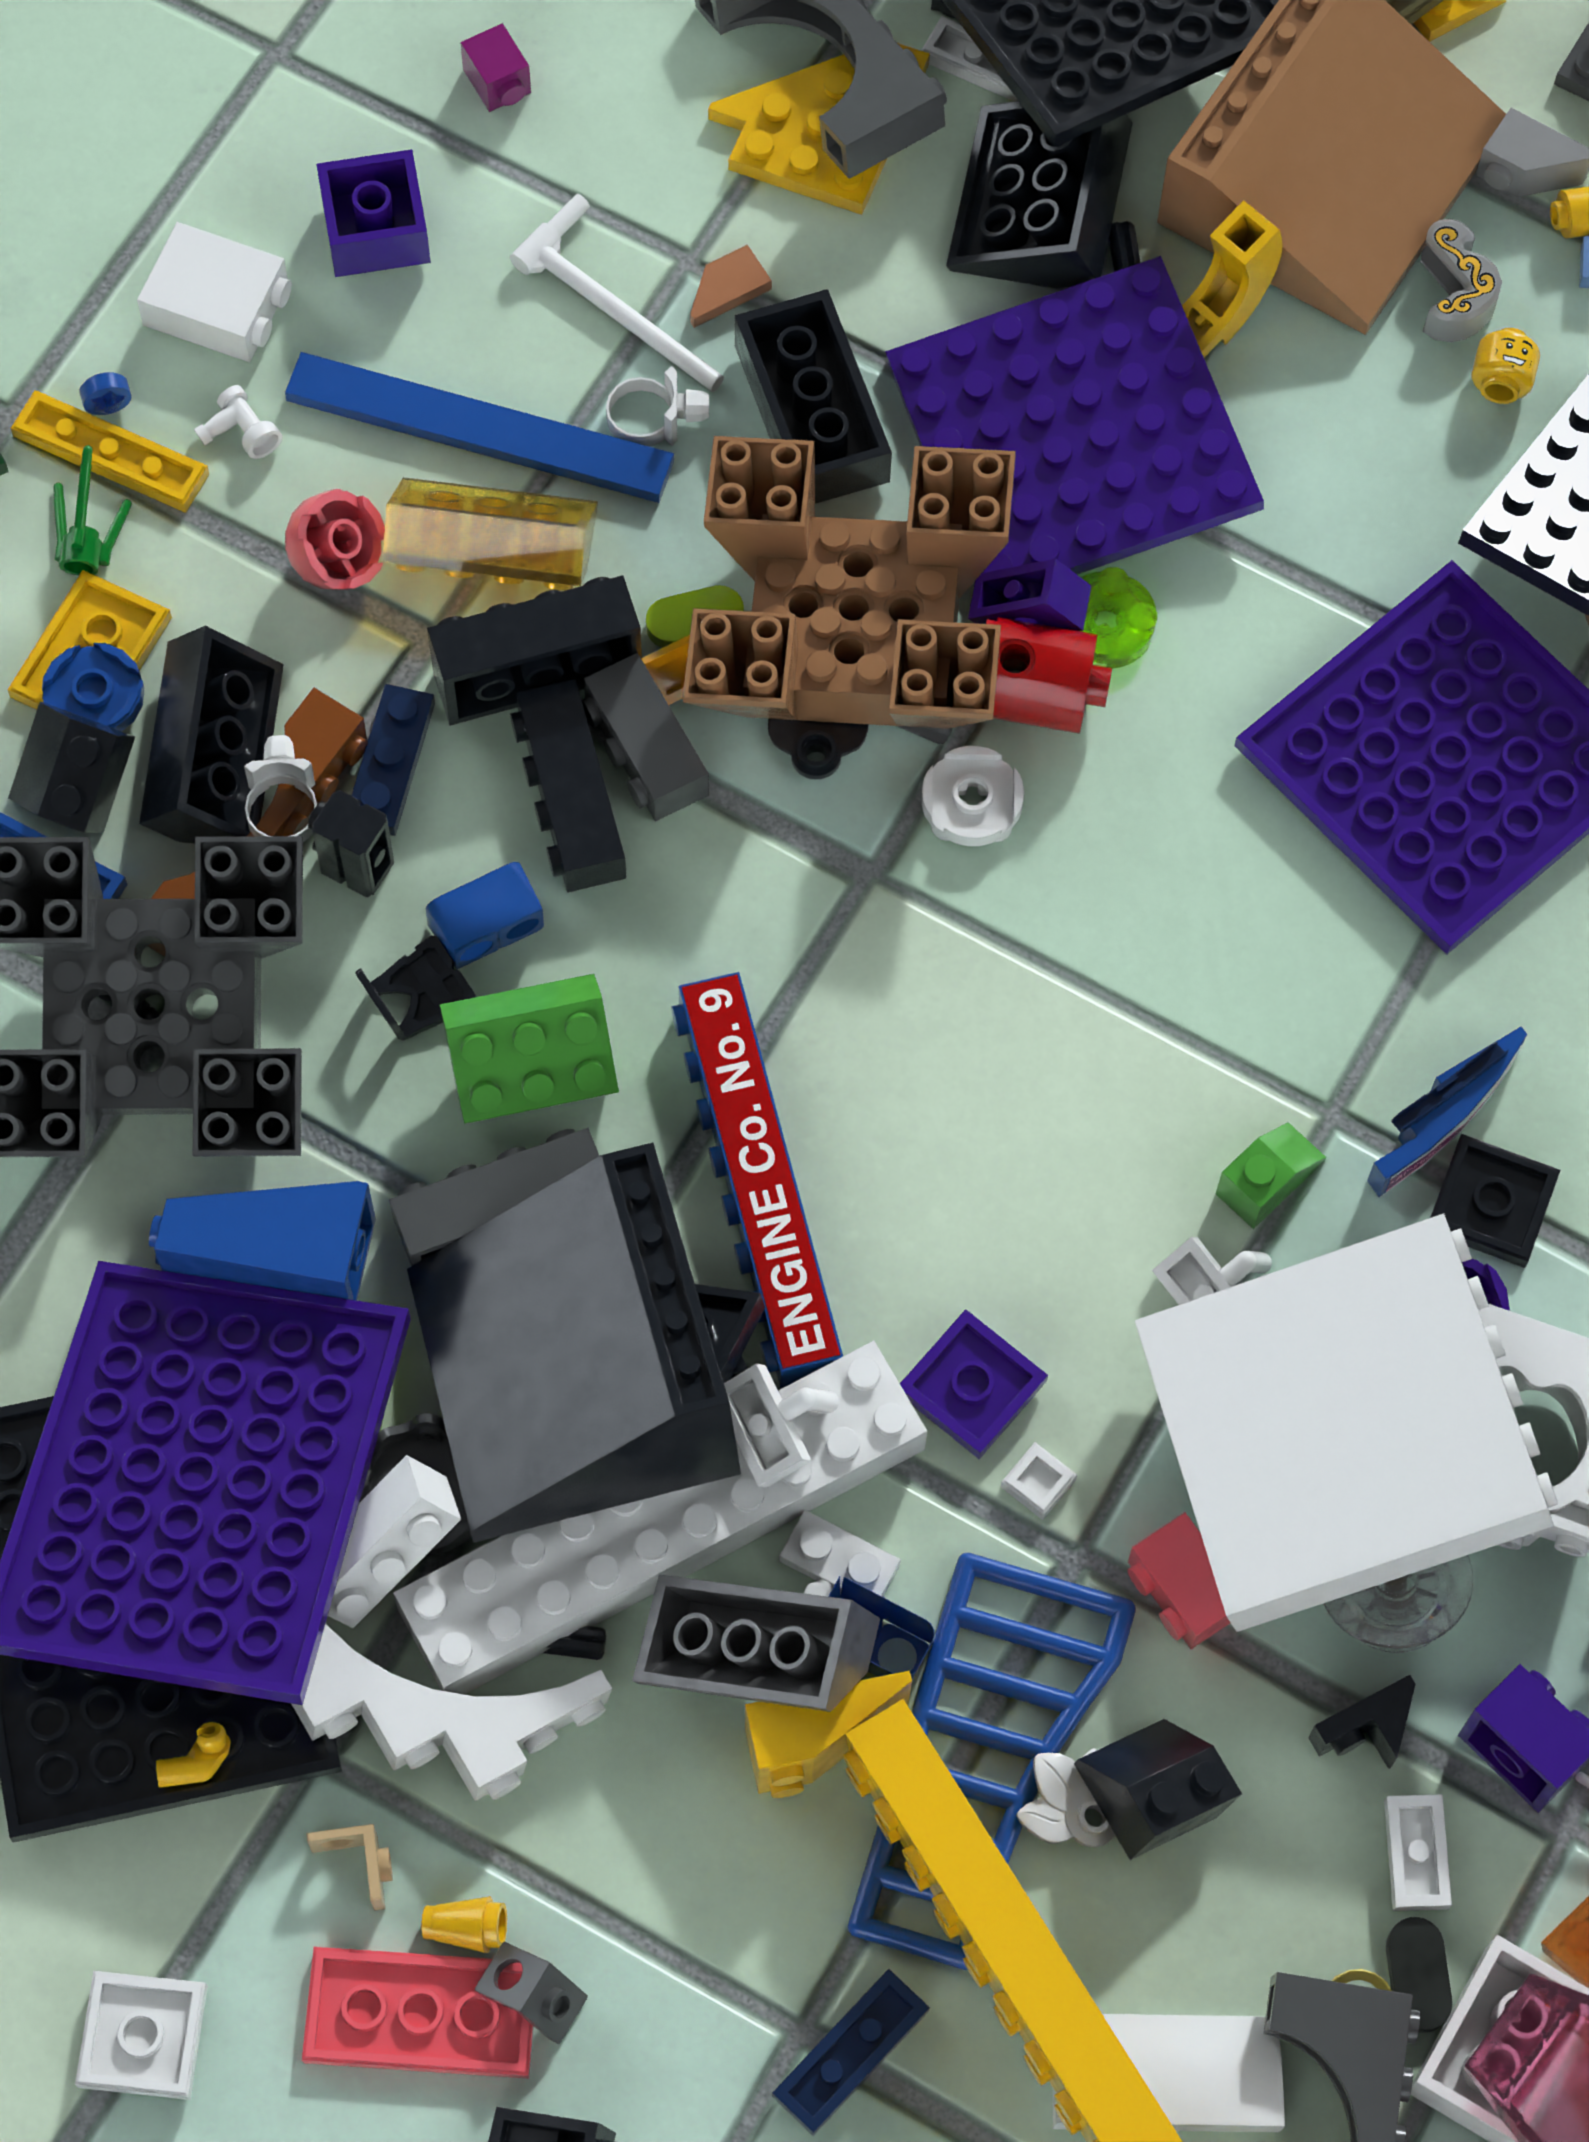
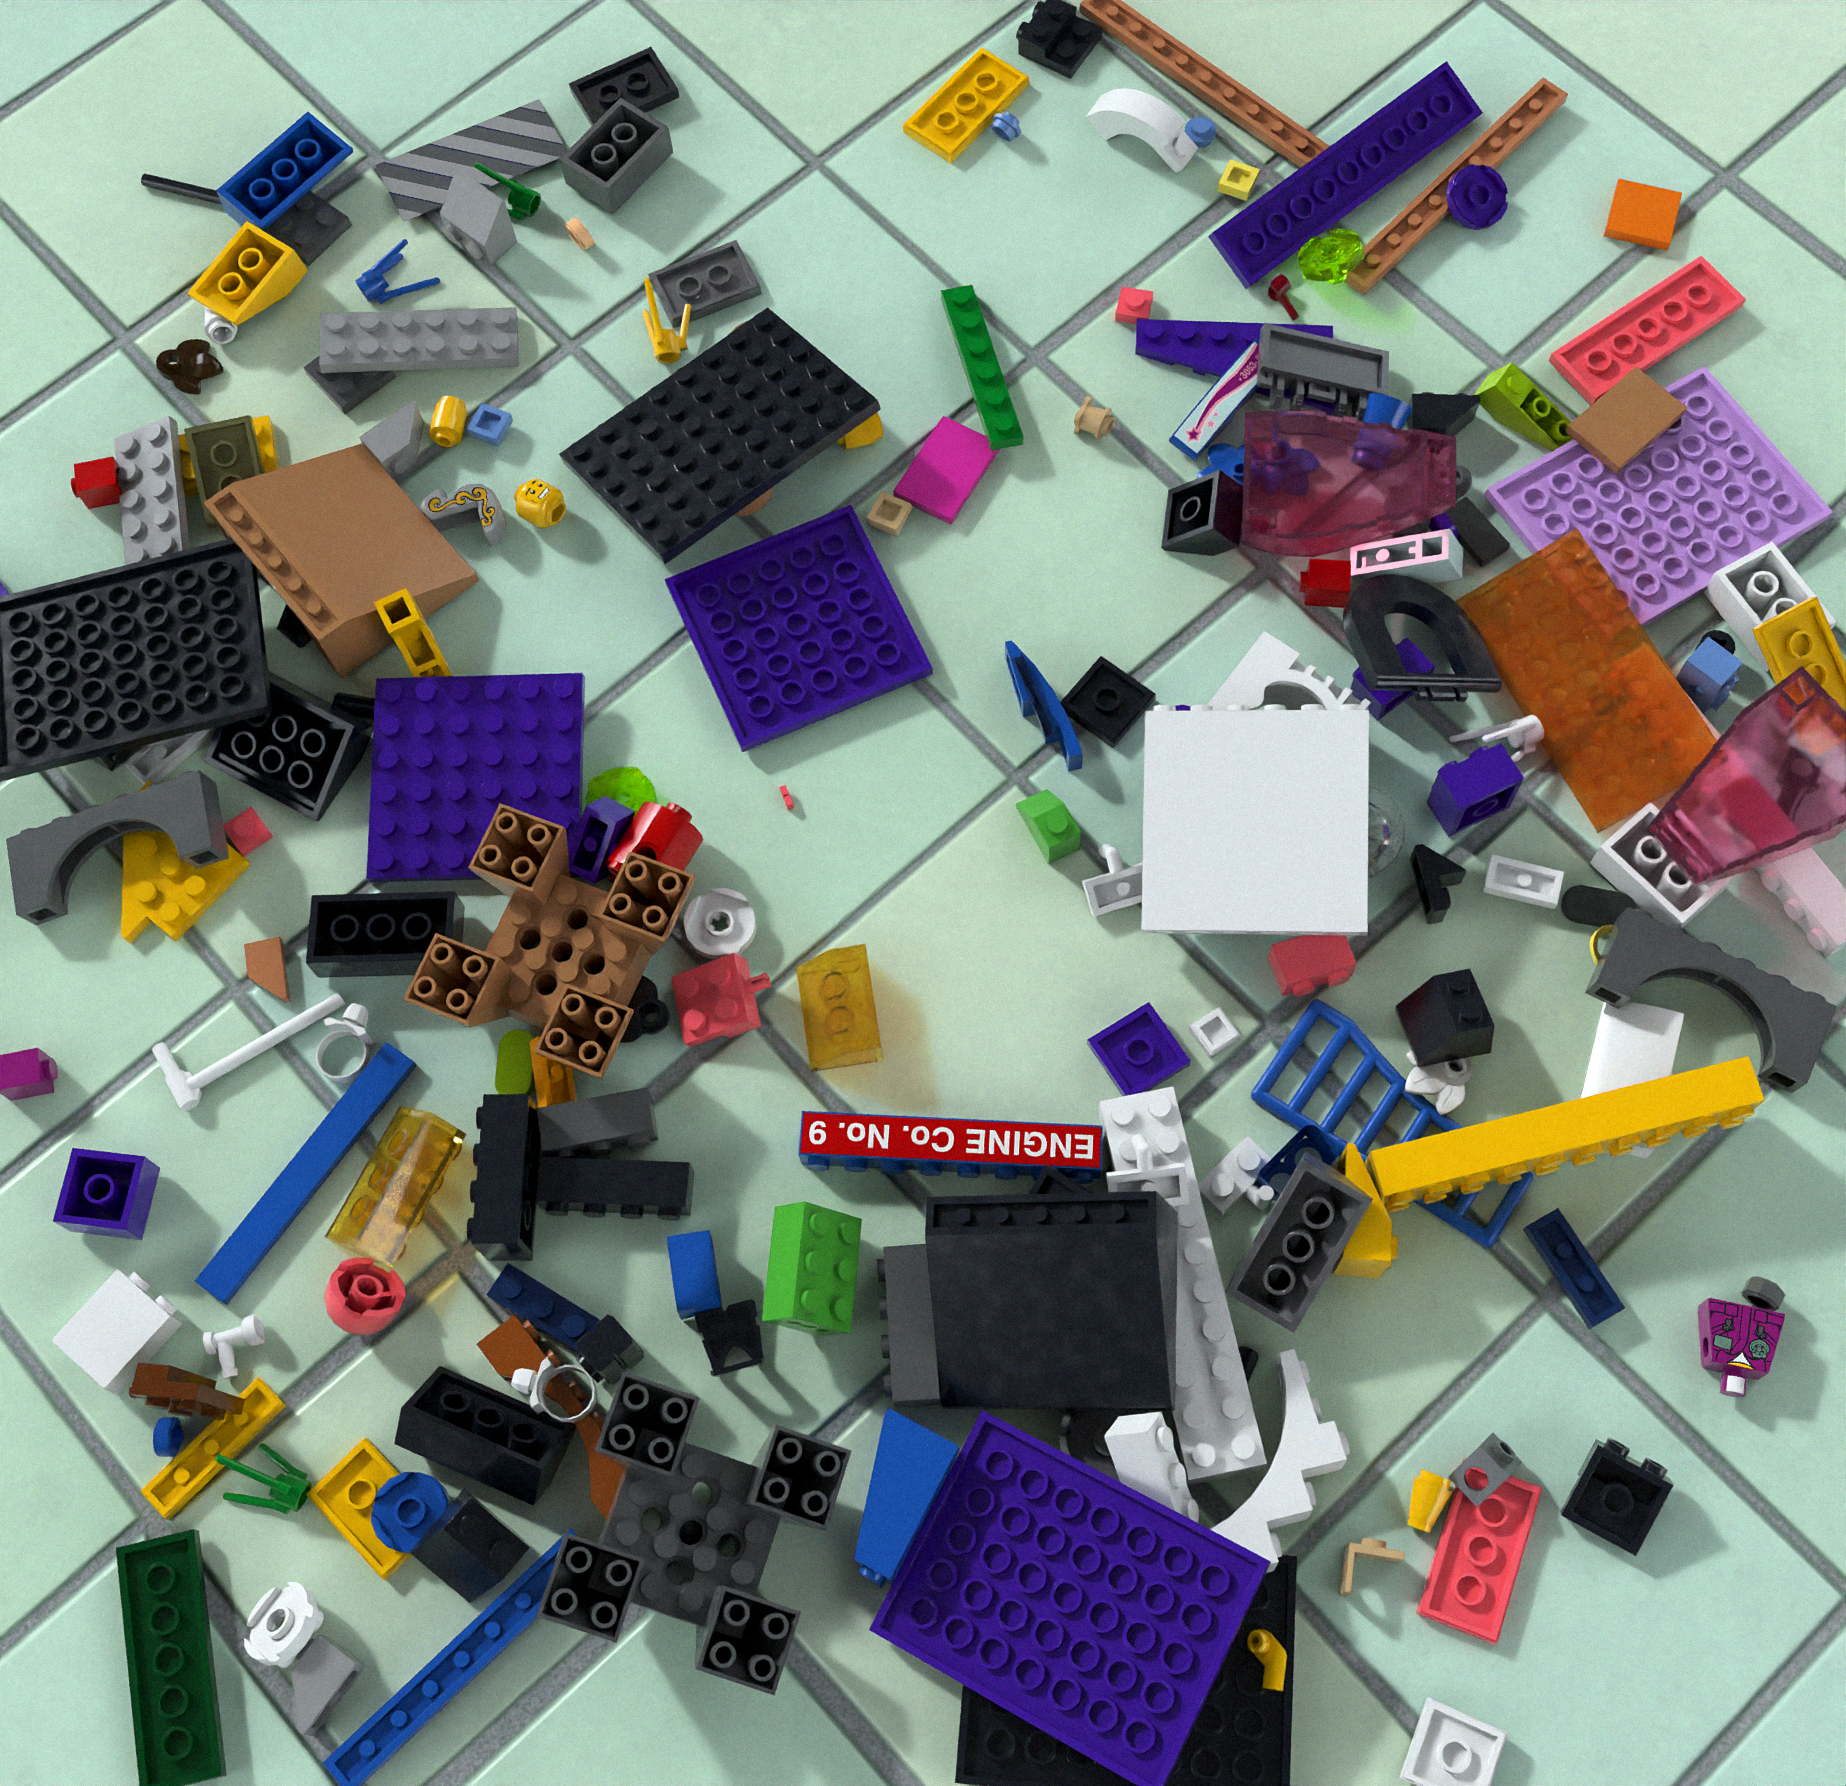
camera: 65 degrees left, 0 degrees up
none -> reddish brown plate [129,1363,245,1420]
none -> coral plate [223,807,273,857]
none -> coral plate [671,953,771,1047]
none -> coral piece [779,785,794,810]
none -> clear yellow slope [796,944,884,1072]

